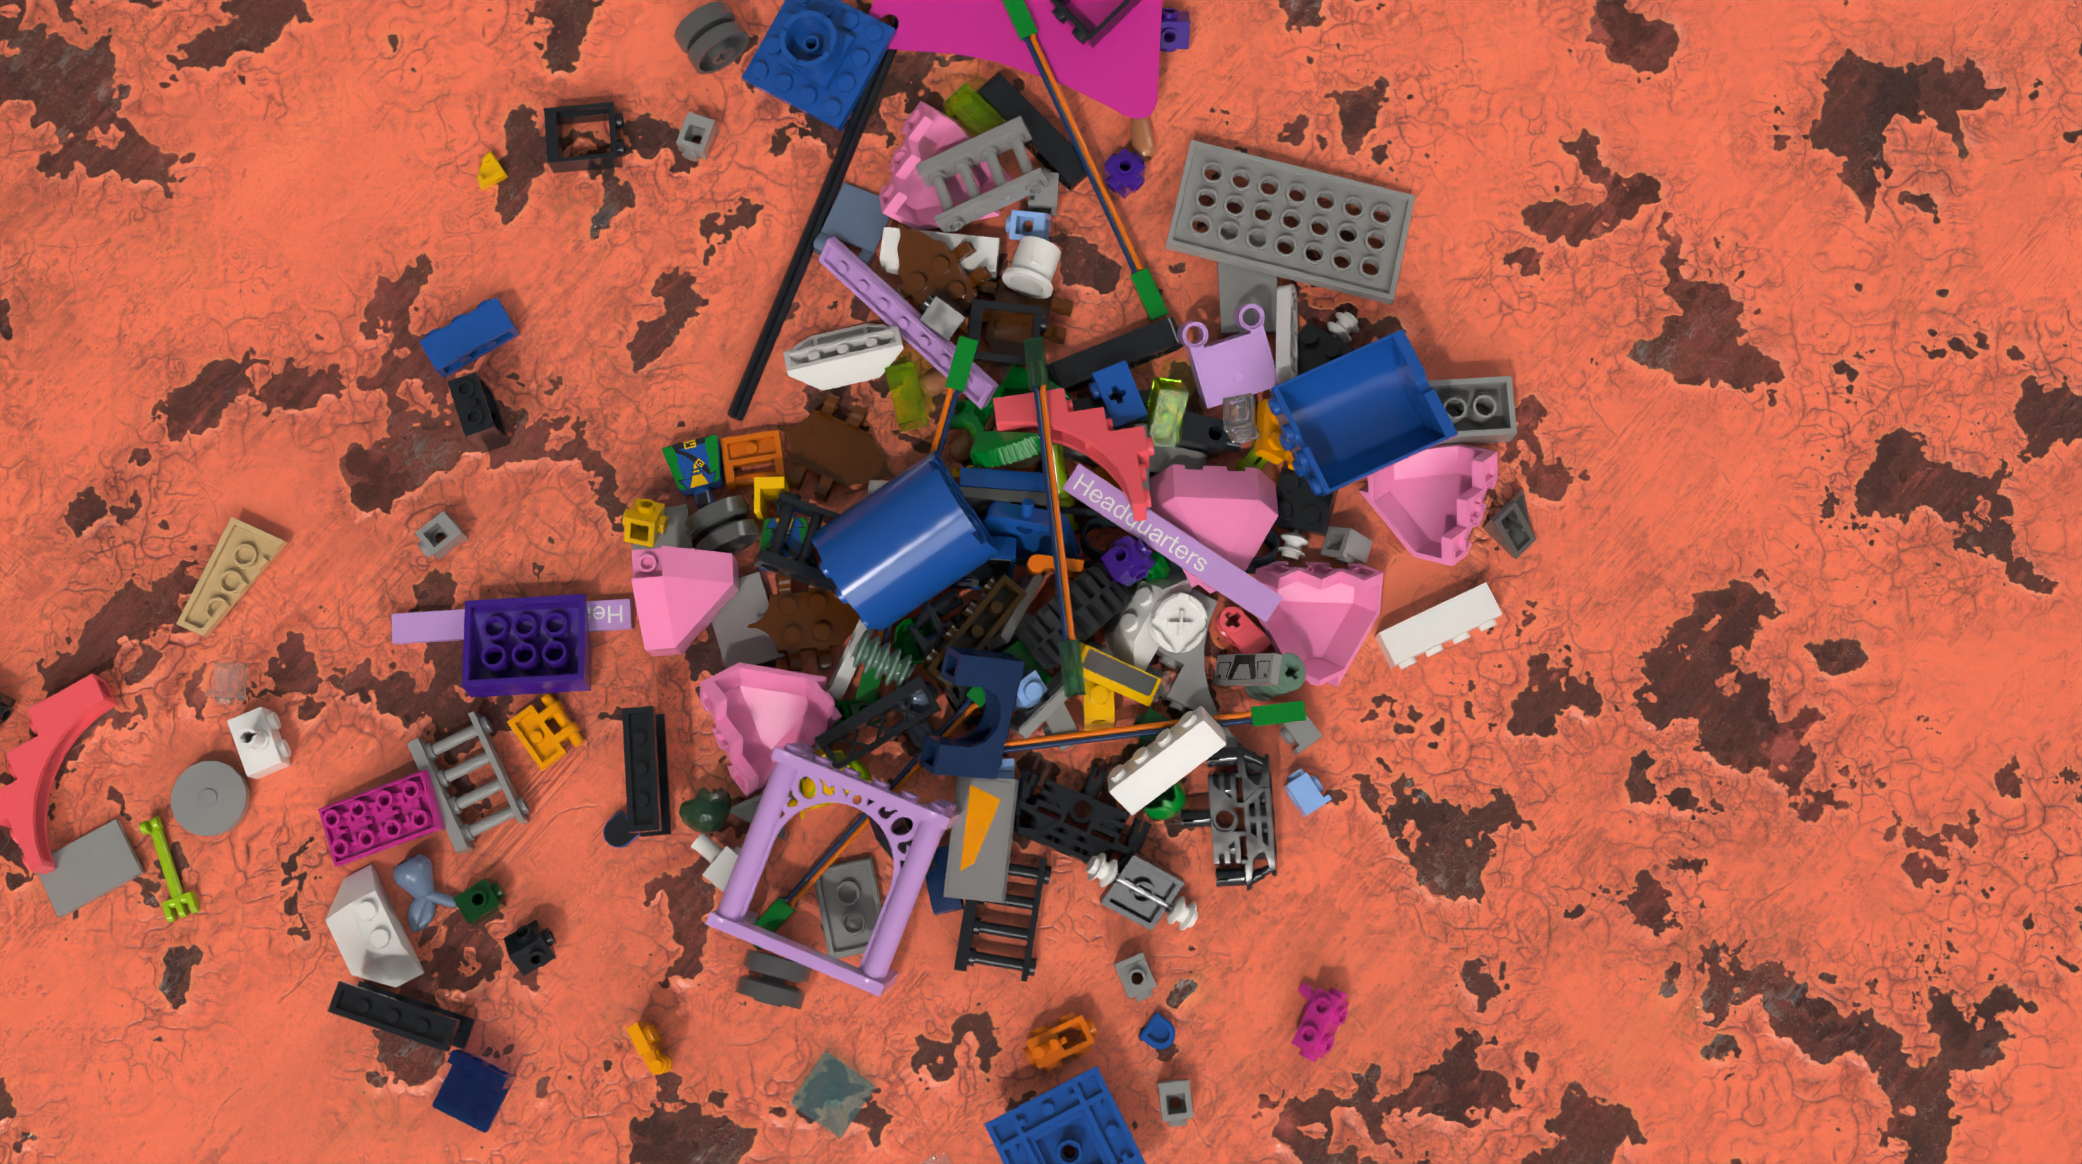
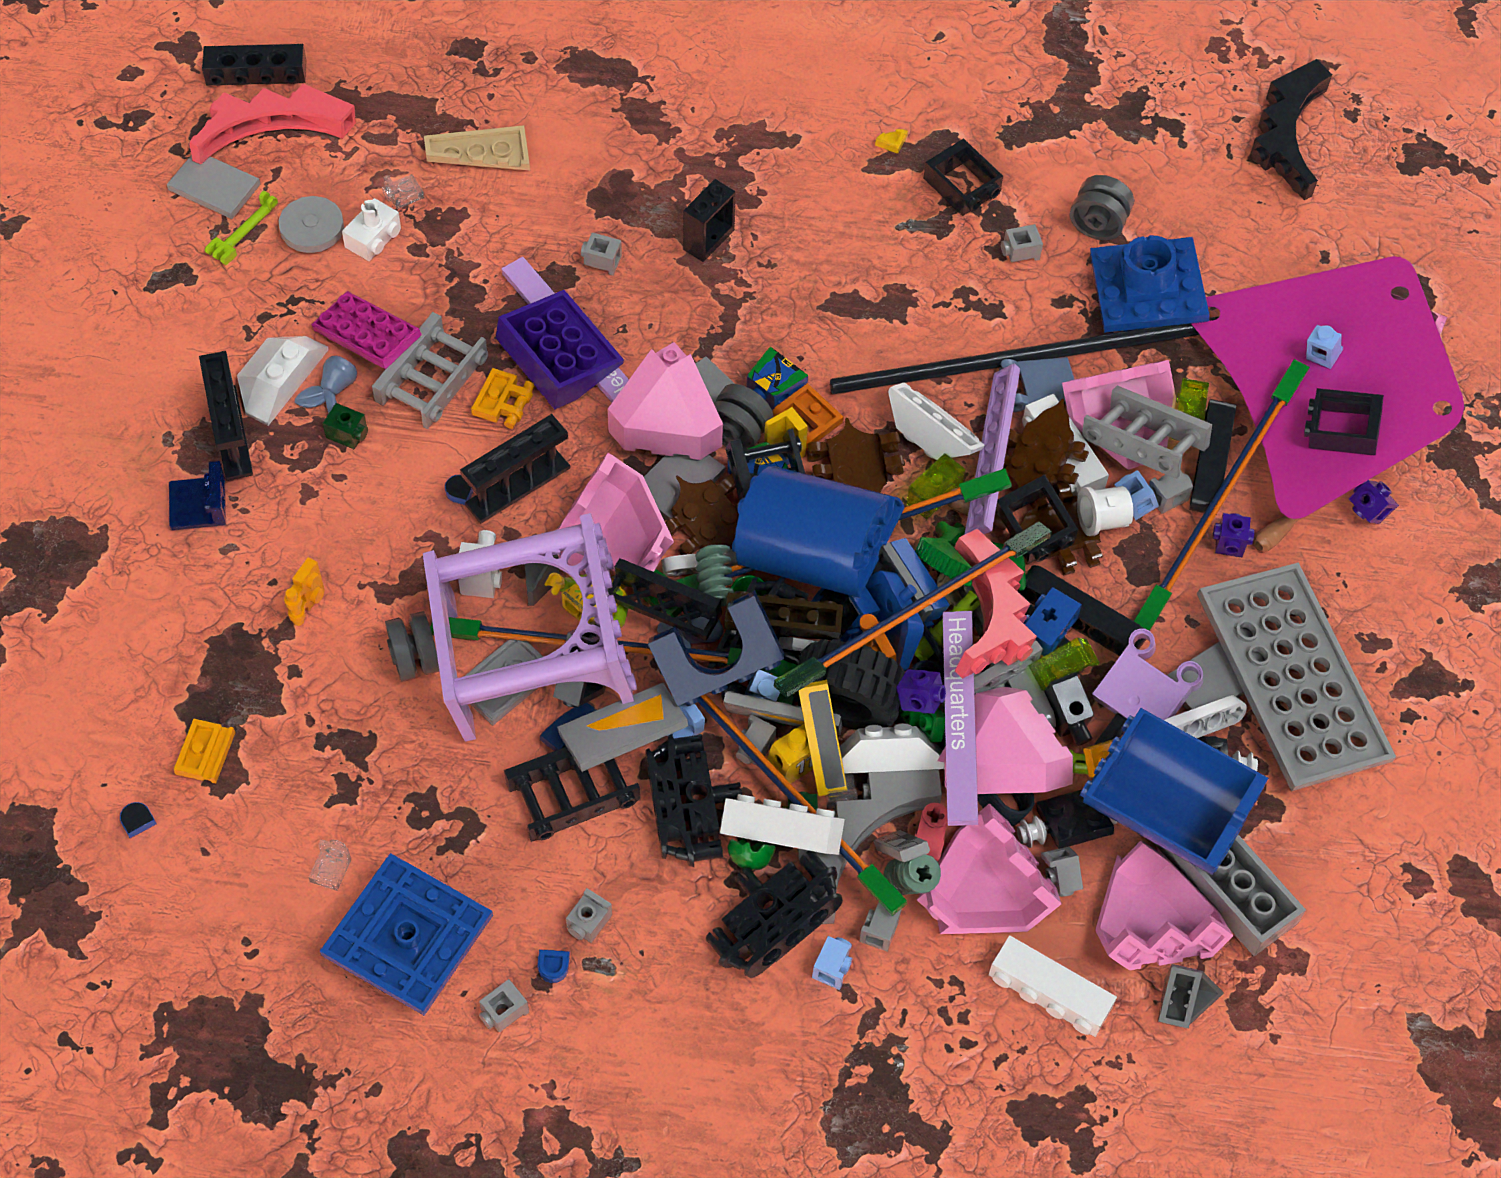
camera: 55 degrees right, 20 degrees down
blue brick [419,297,520,378] -> none
black brick [504,920,556,976] -> none
yellow brick [622,498,668,548] -> none
clear green hair [679,787,732,834] -> none
clear light blue plate [790,1051,876,1139] -> none
brick [920,290,970,340] -> none
orange brick [1023,1011,1098,1072] -> none
plate [1086,850,1199,931] -> none
white tile [1149,592,1207,653] -> none
clear bracket [1223,393,1260,443] -> none
dark pink brick [1291,982,1349,1062] -> none

